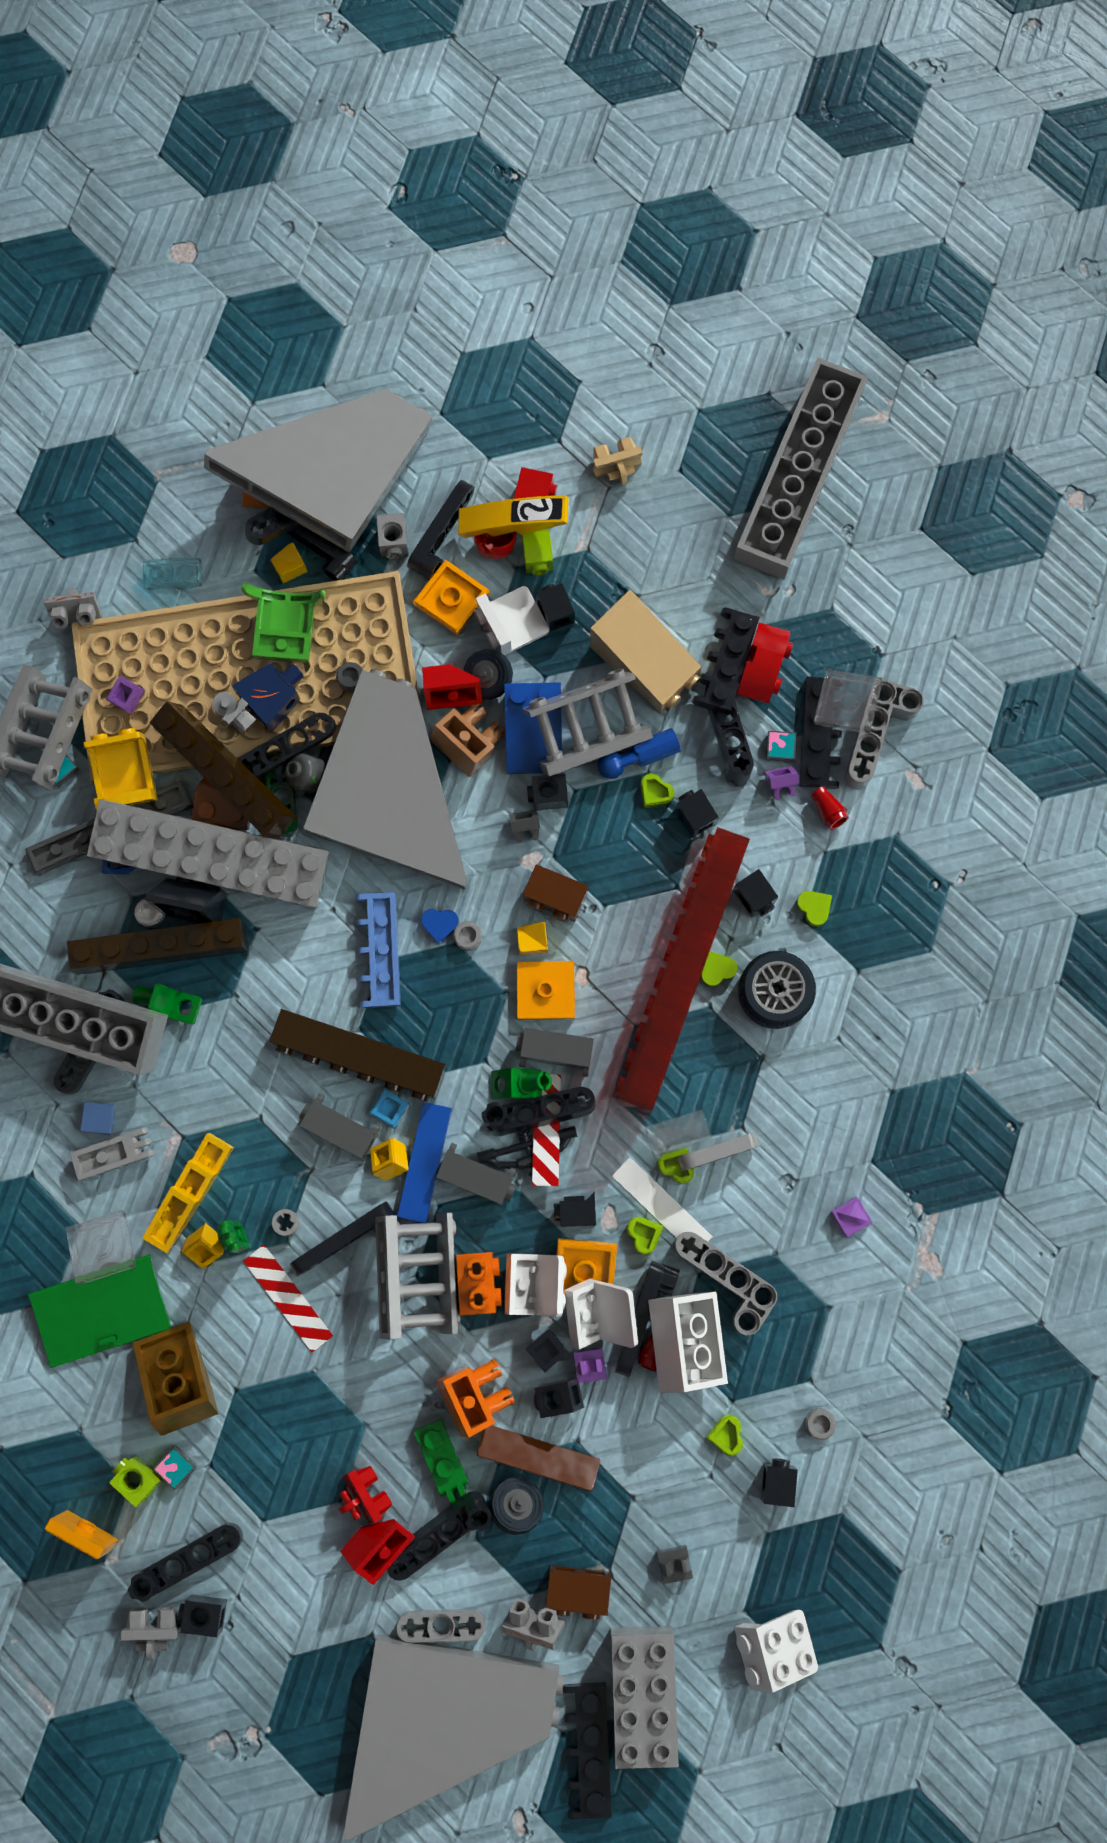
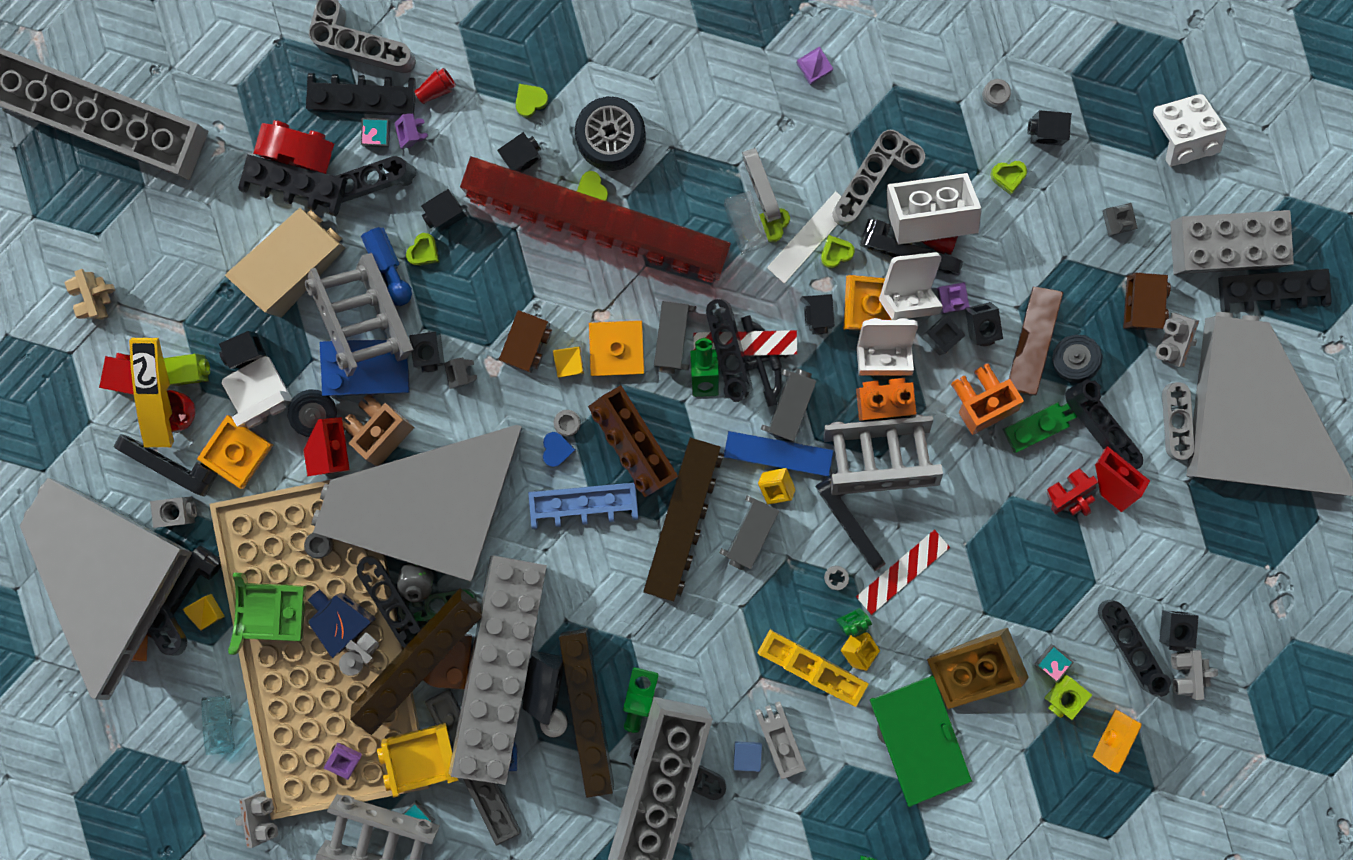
camera: 90 degrees left, 10 degrees up
clear tile [66,1210,136,1285] -> none
dark azure tile [369,1089,410,1128] -> none
clear tile [814,669,883,733] -> none
none -> reddish brown brick [588,385,678,497]

